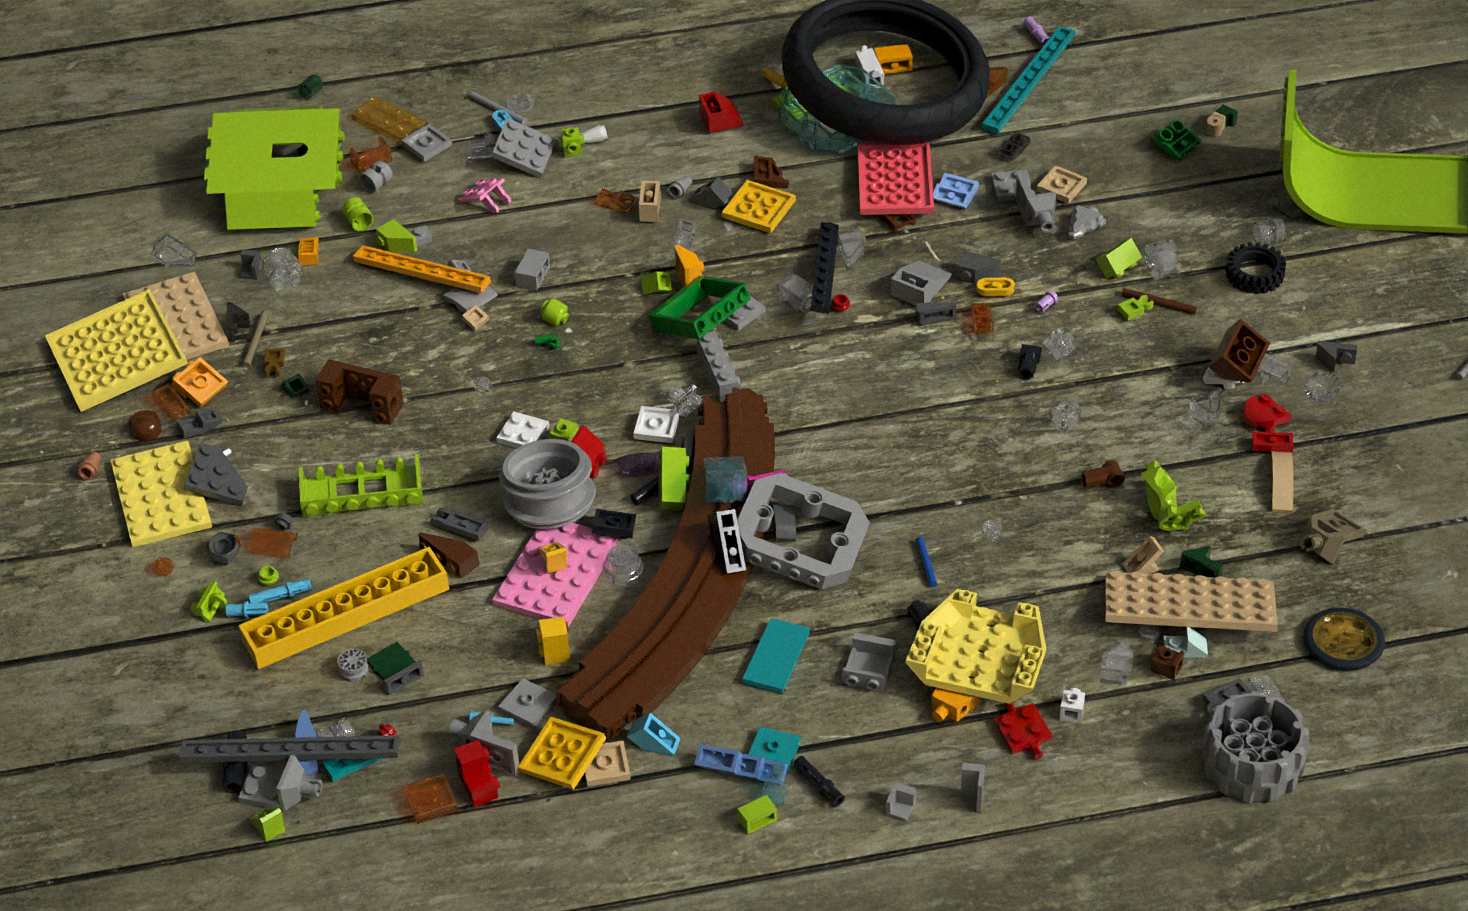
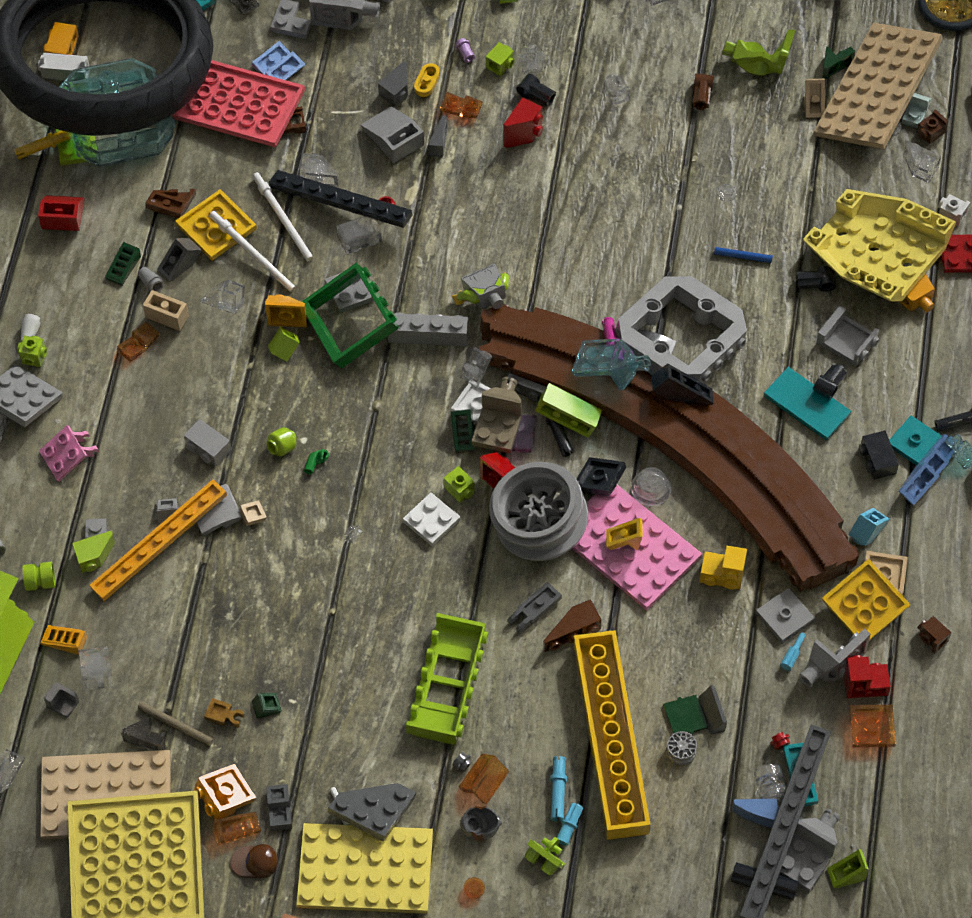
camera: 70 degrees left, 15 degrees up
lime plate [258,566,279,585] -> none
reddish brown plate [315,359,404,425] -> none
none -> dark green slope [105,242,141,286]
none -> white bar [209,211,296,292]
none -> white bar [252,172,313,262]
none -> dark green slope [451,409,475,451]
none -> light grey torso [452,263,510,309]
none -> dark tan plate [472,377,522,454]
none -> lime brick [486,42,515,77]
none -> red slope [503,97,544,148]
none -> black piece [813,364,847,400]
none -> black brick [859,430,899,480]
none -> reddish brown brick [917,616,952,654]

